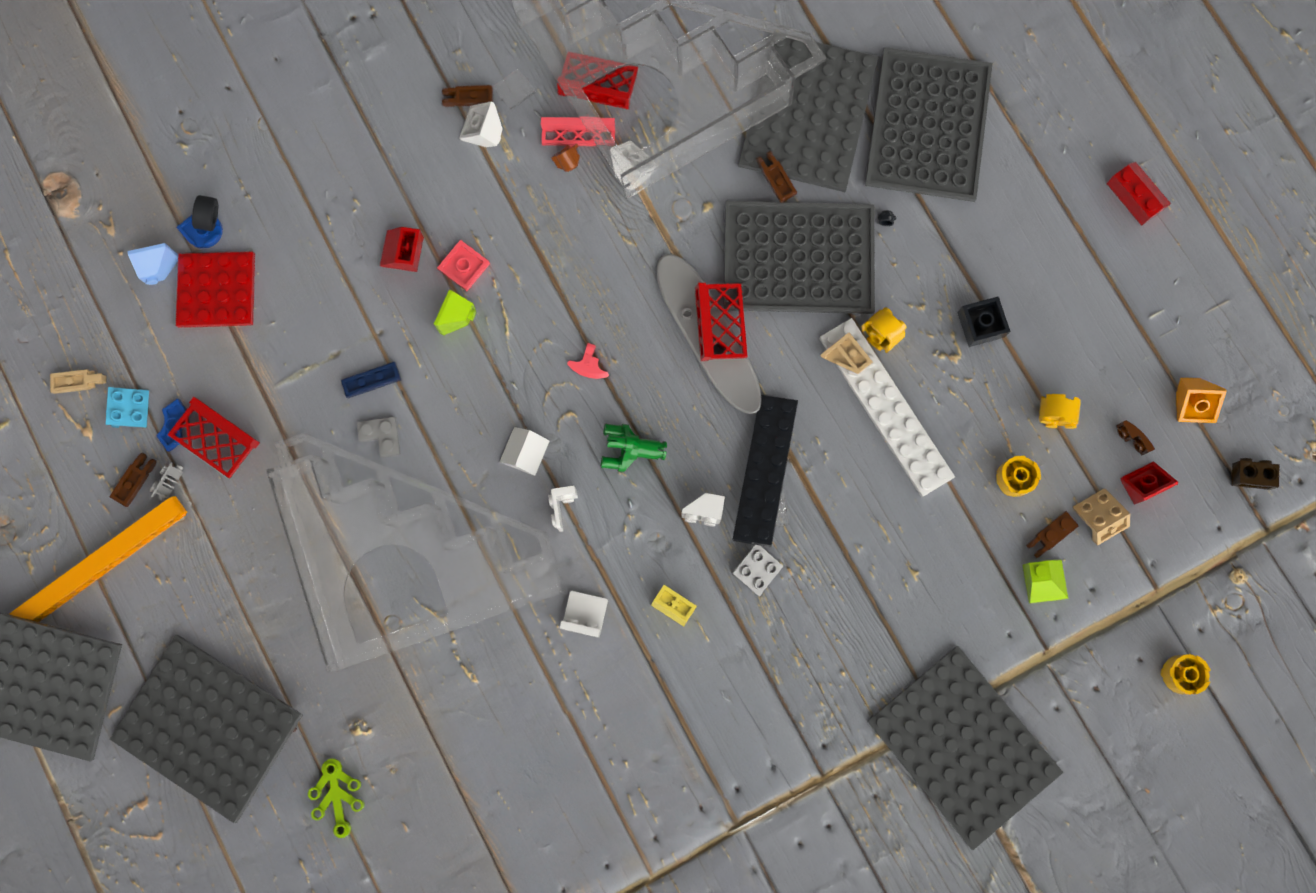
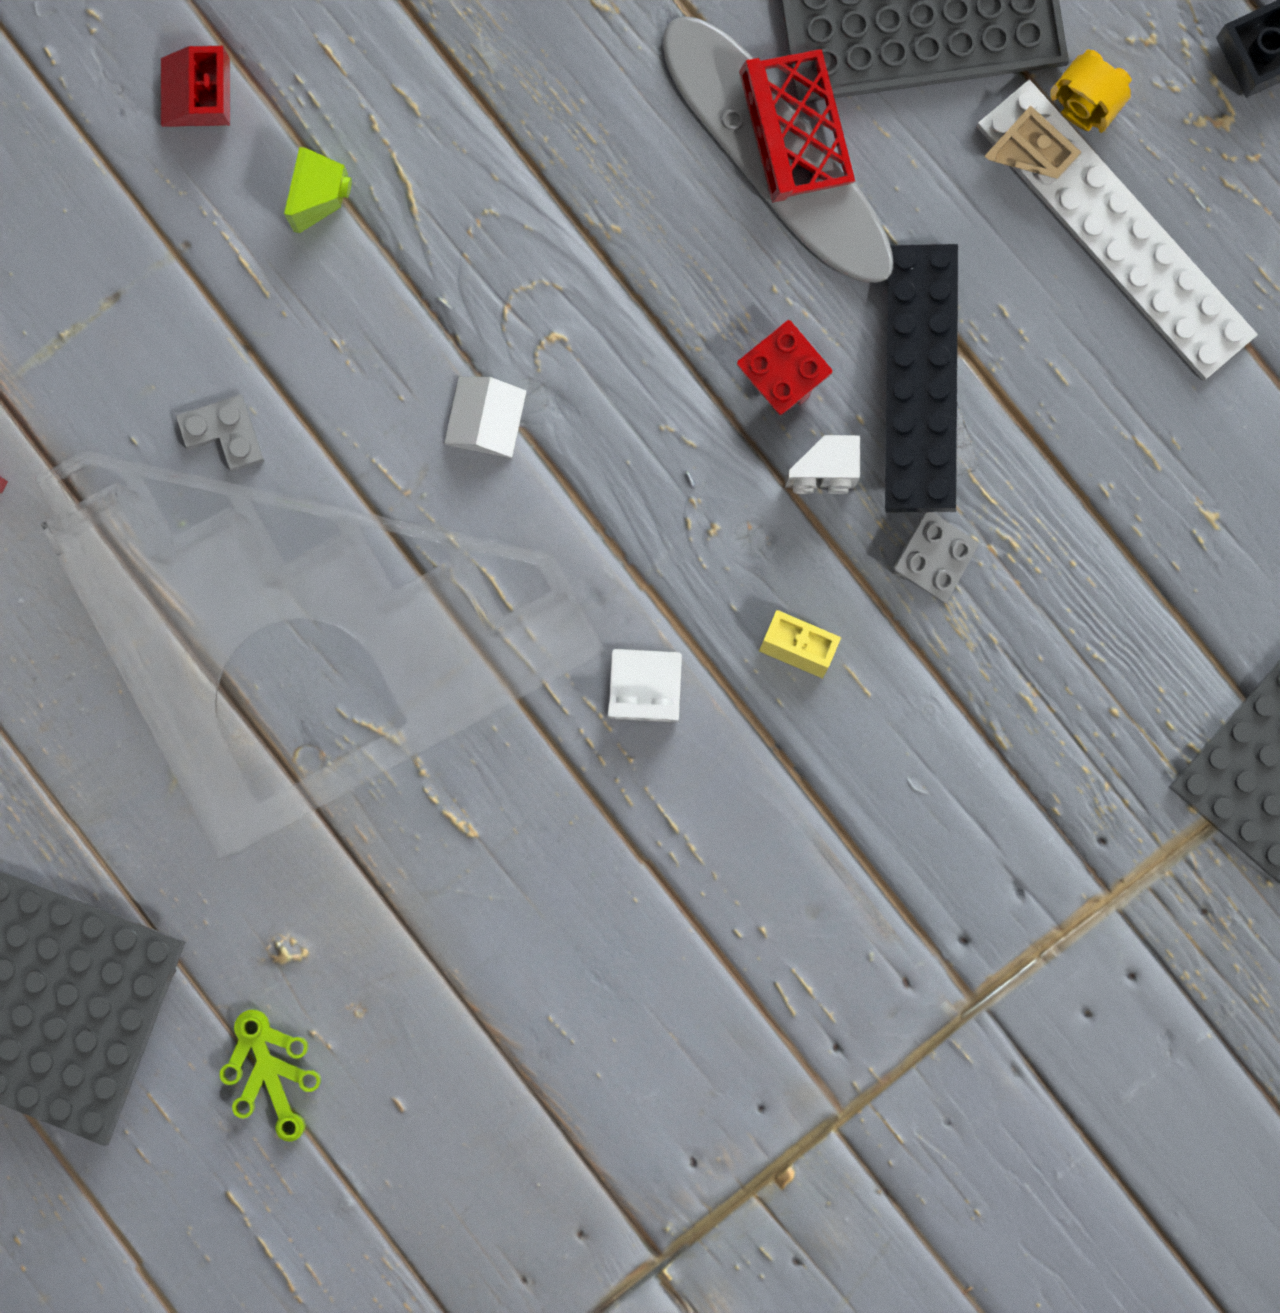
camera: 10 degrees left, 5 degrees up
dark blue tile [341,361,401,399] -> none
coral tile [437,240,490,292] -> none
white bracket [548,485,578,532] -> none
coral piece [567,343,609,379] -> none
green wheel [600,423,667,472] -> none
none -> red bracket [737,320,833,415]

